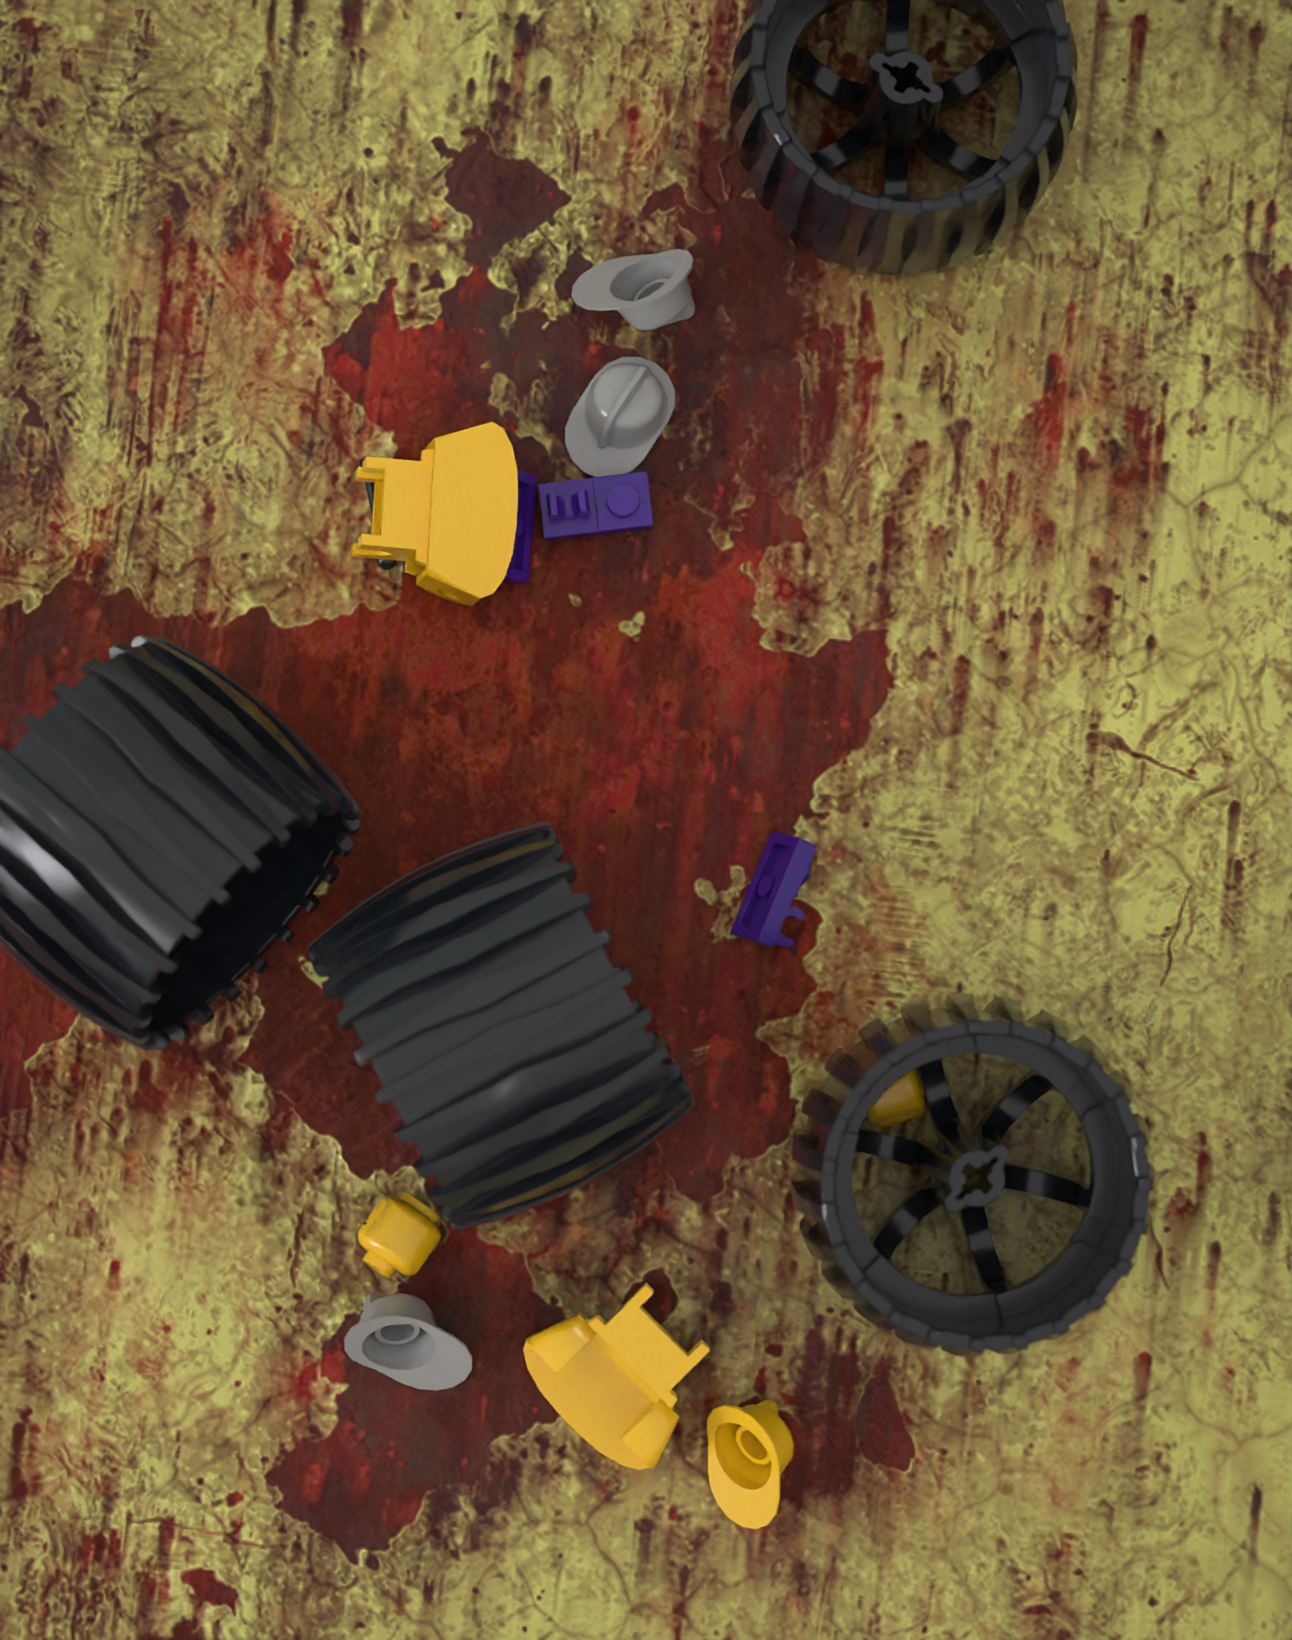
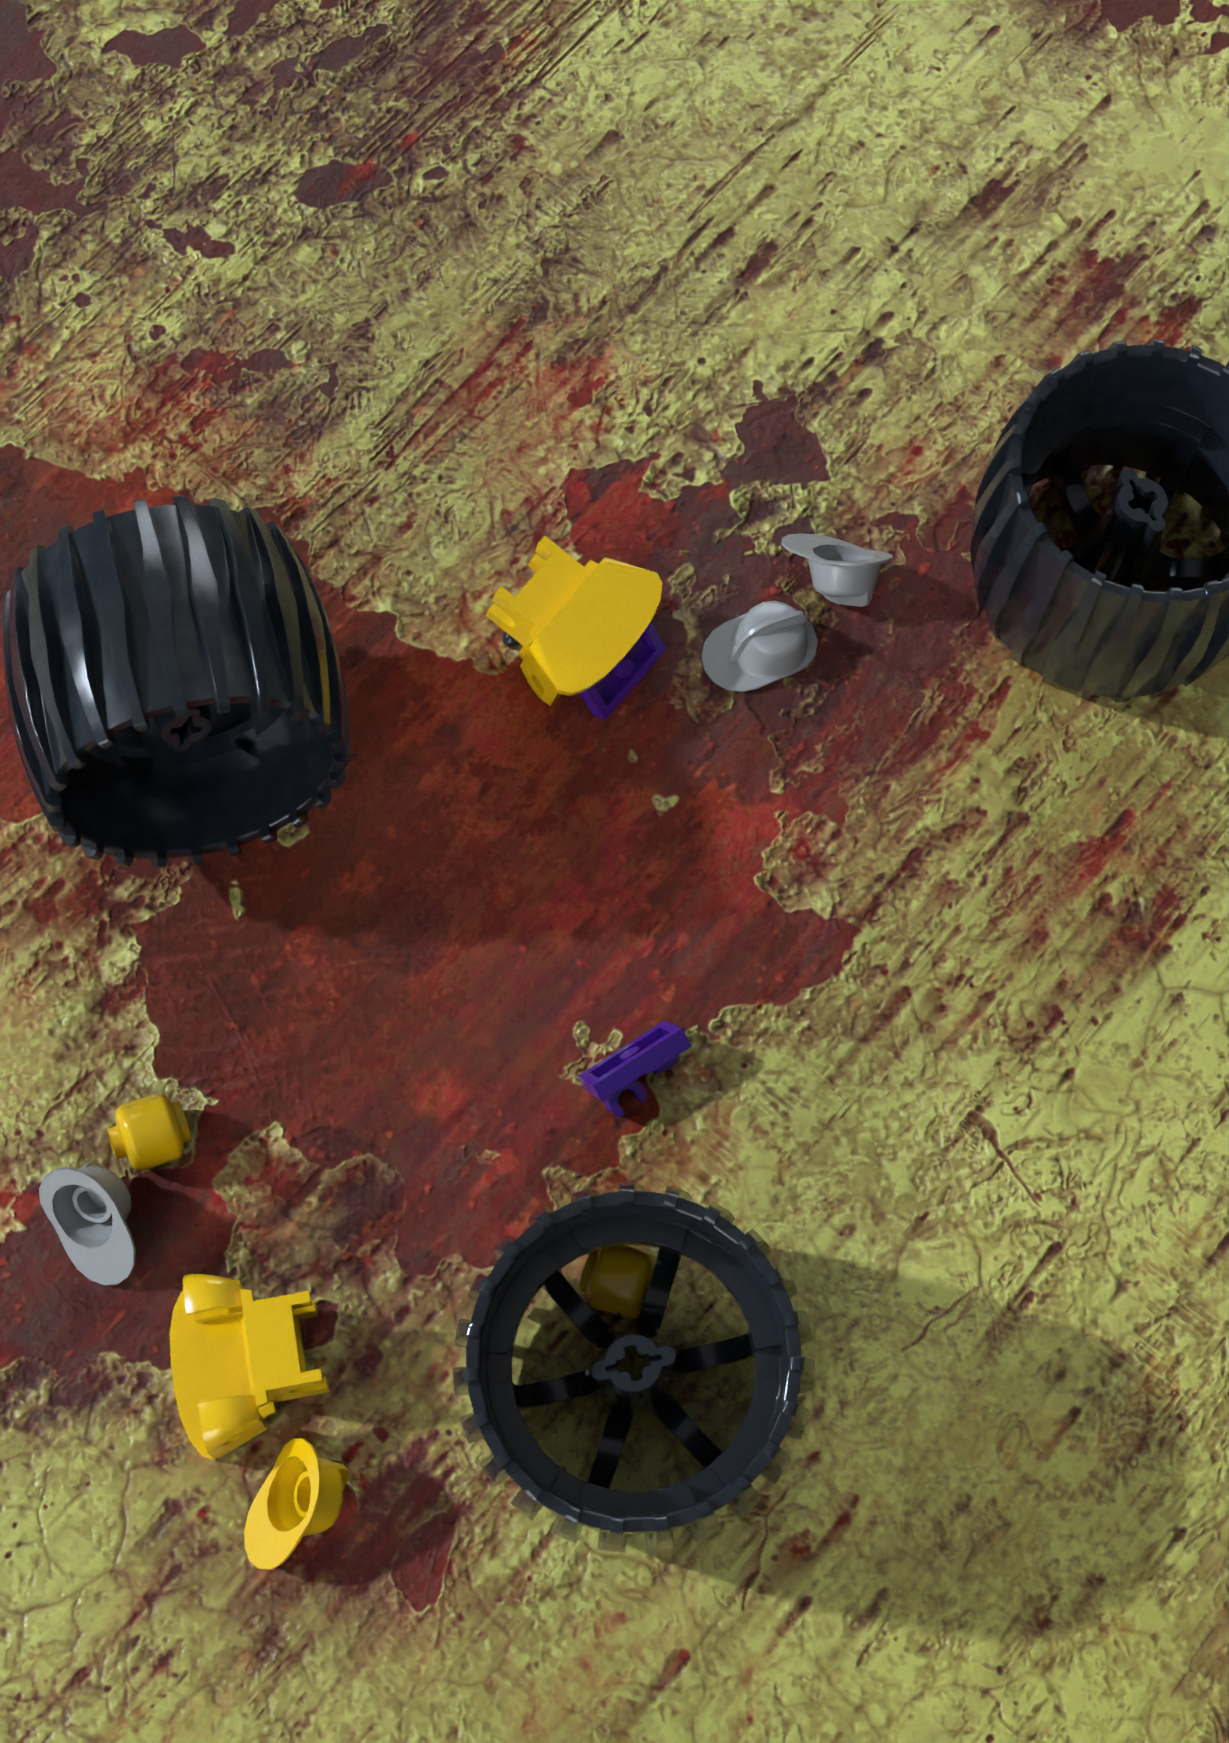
camera: 30 degrees right, 15 degrees down
black wheel [309,822,695,1230] -> none
dark purple plate [538,471,653,541] -> none

